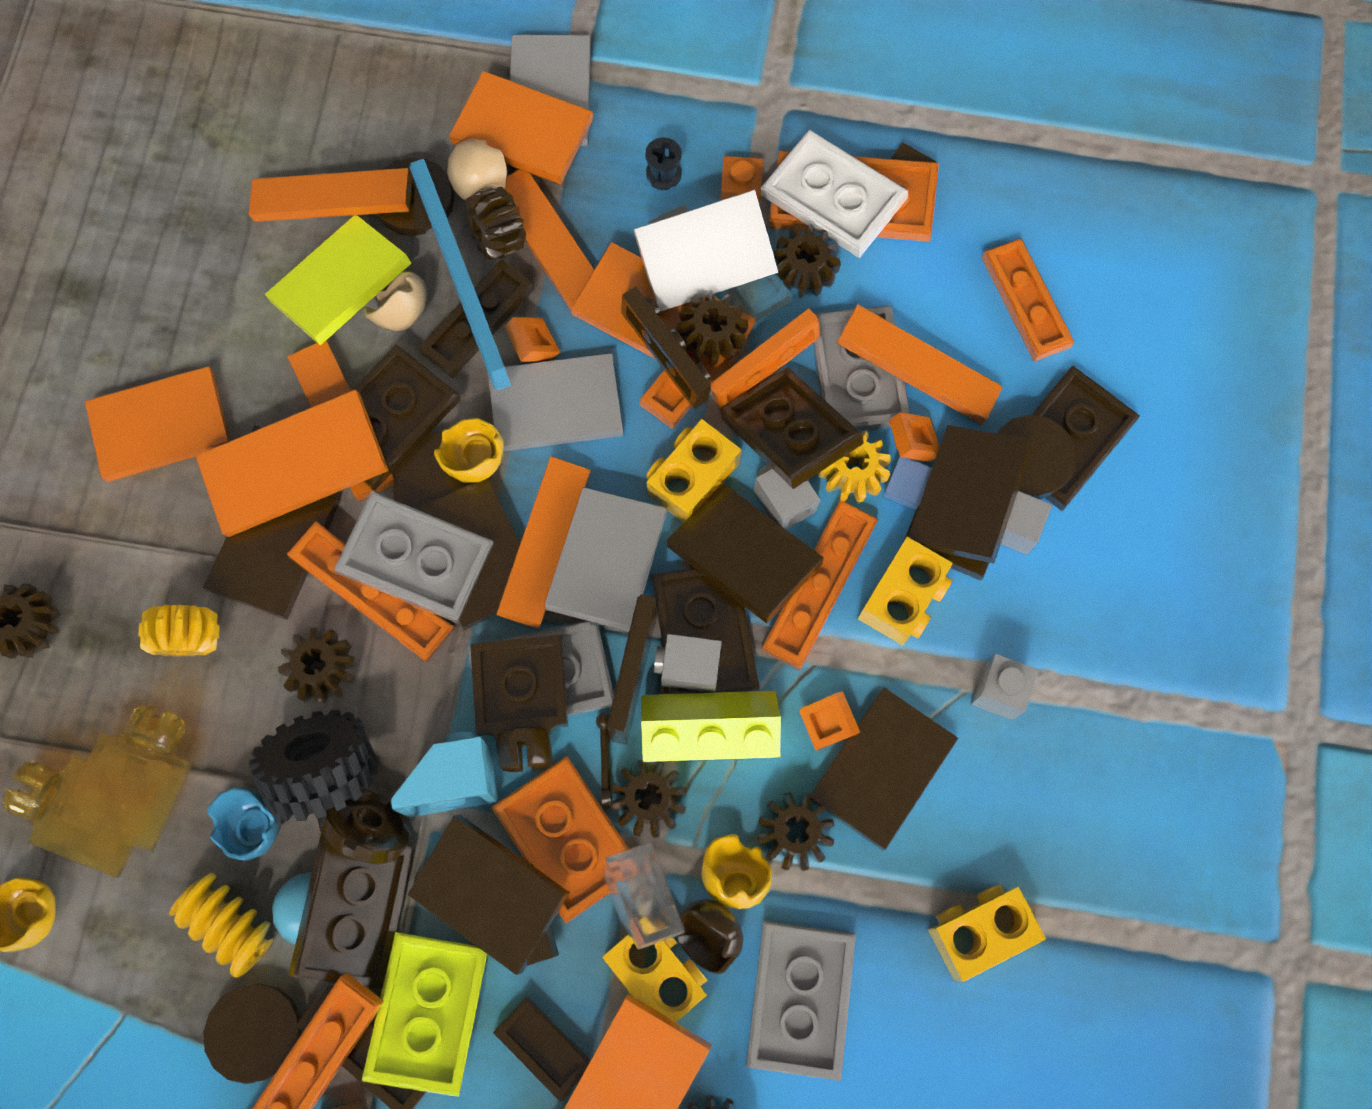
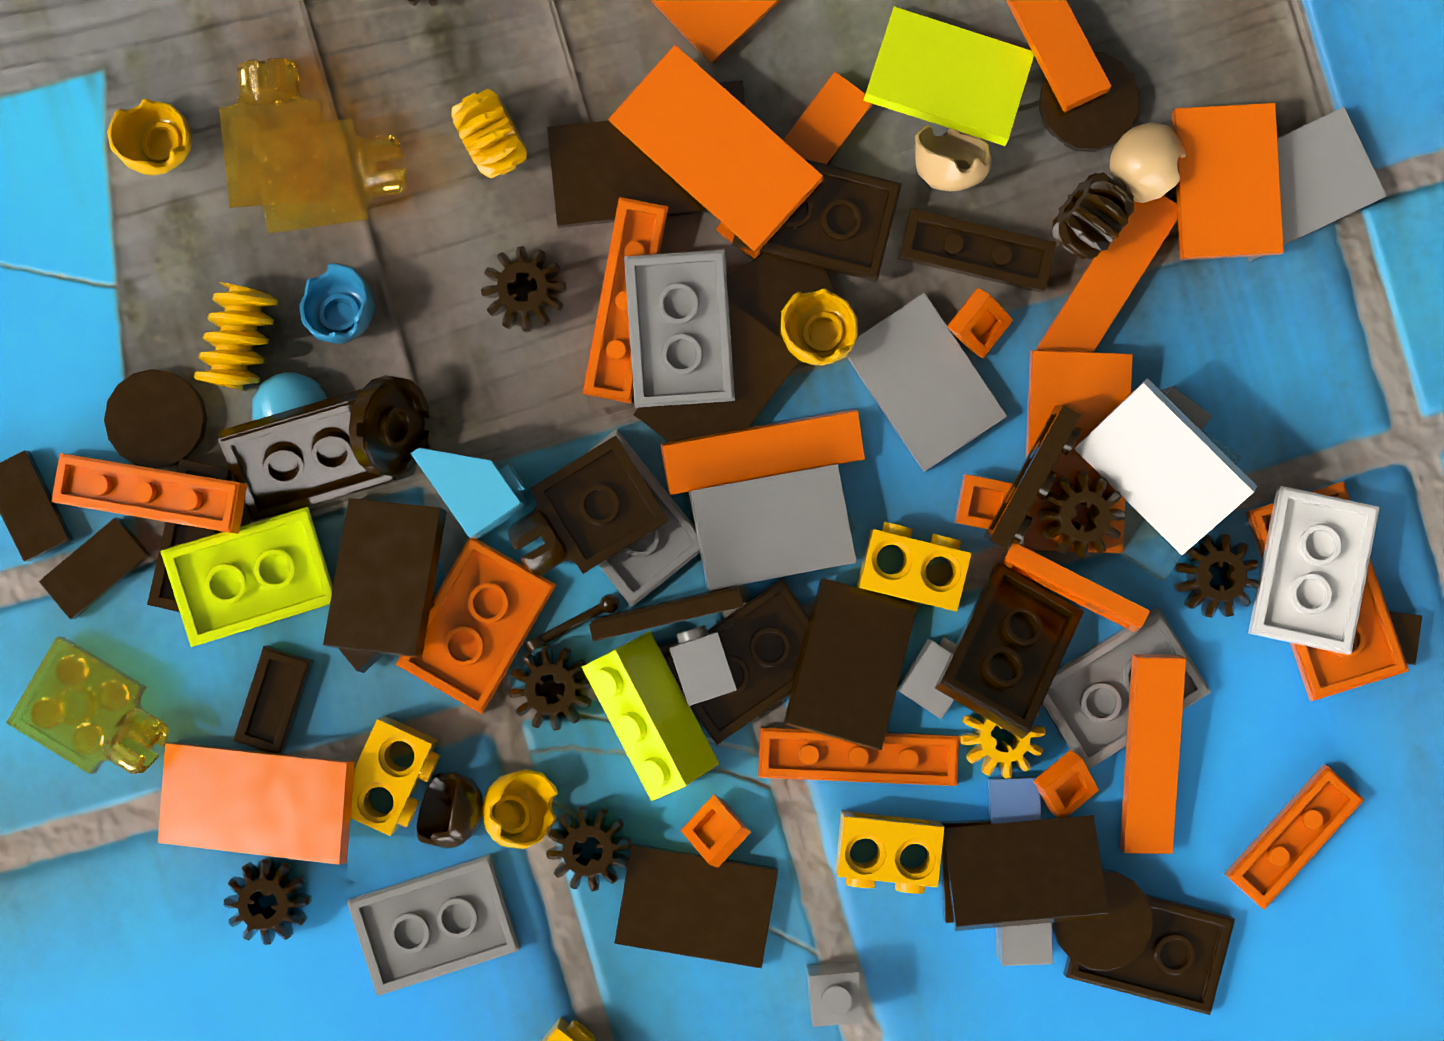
camera: 70 degrees right, 15 degrees up
black tyre [249,710,378,821] -> none
dark azure tile [410,158,511,391] -> none
clear slope [605,842,685,949] -> none
black bush [645,137,682,191] -> none
orange plate [720,156,763,202] -> none

